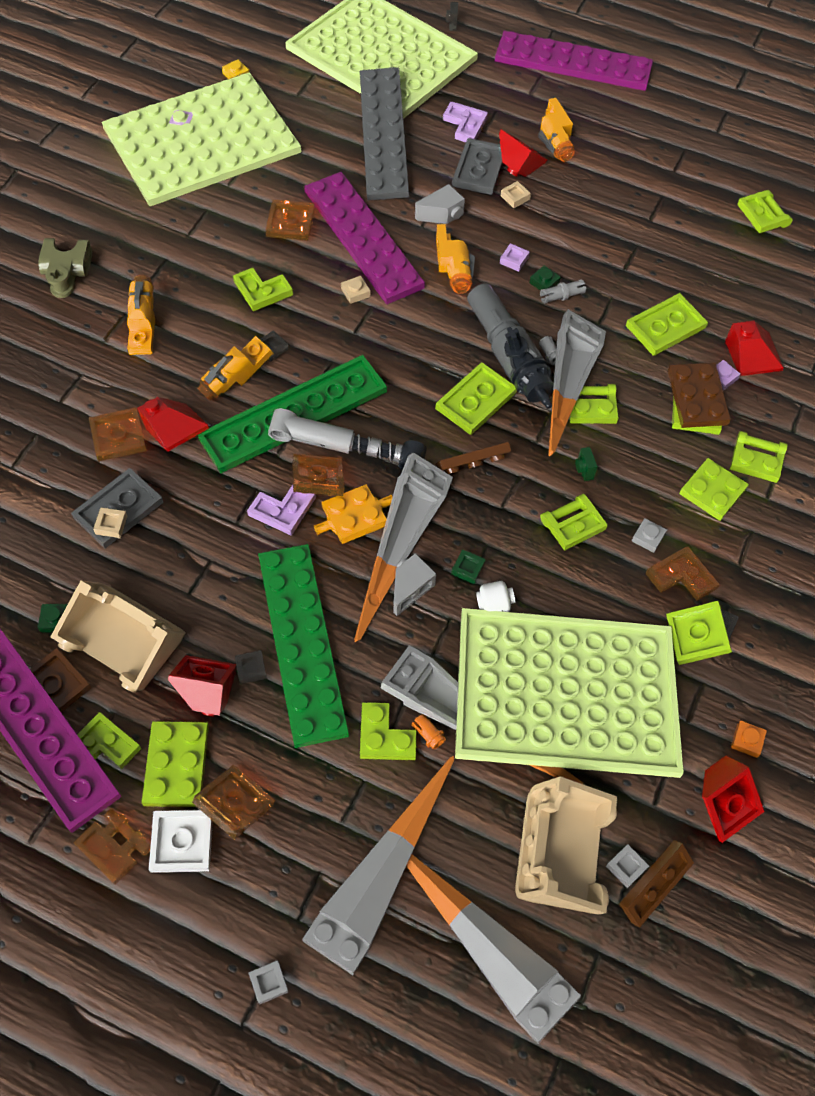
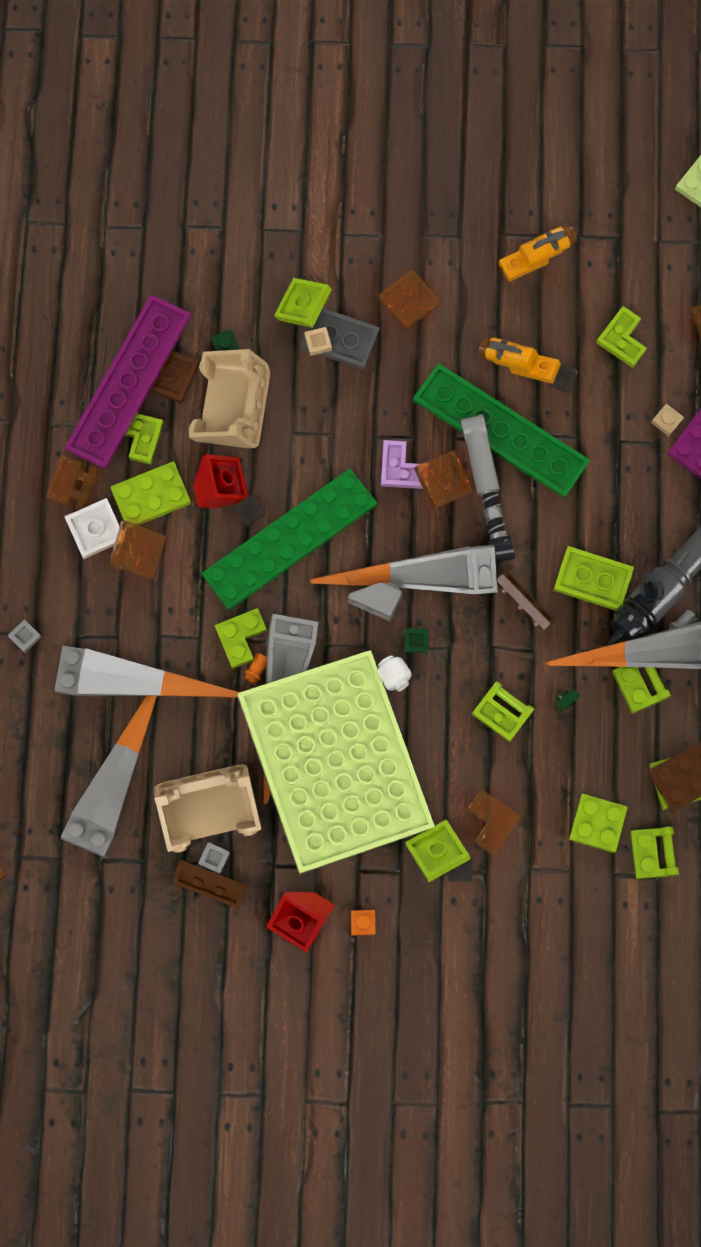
camera: 70 degrees right, 15 degrees up
olive piece [38,238,93,298] -> none
red slope [137,397,209,452] -> none
light orange plate [314,484,392,544] -> none
light grey plate [632,518,667,553] -> none
none -> lime plate [274,278,332,328]

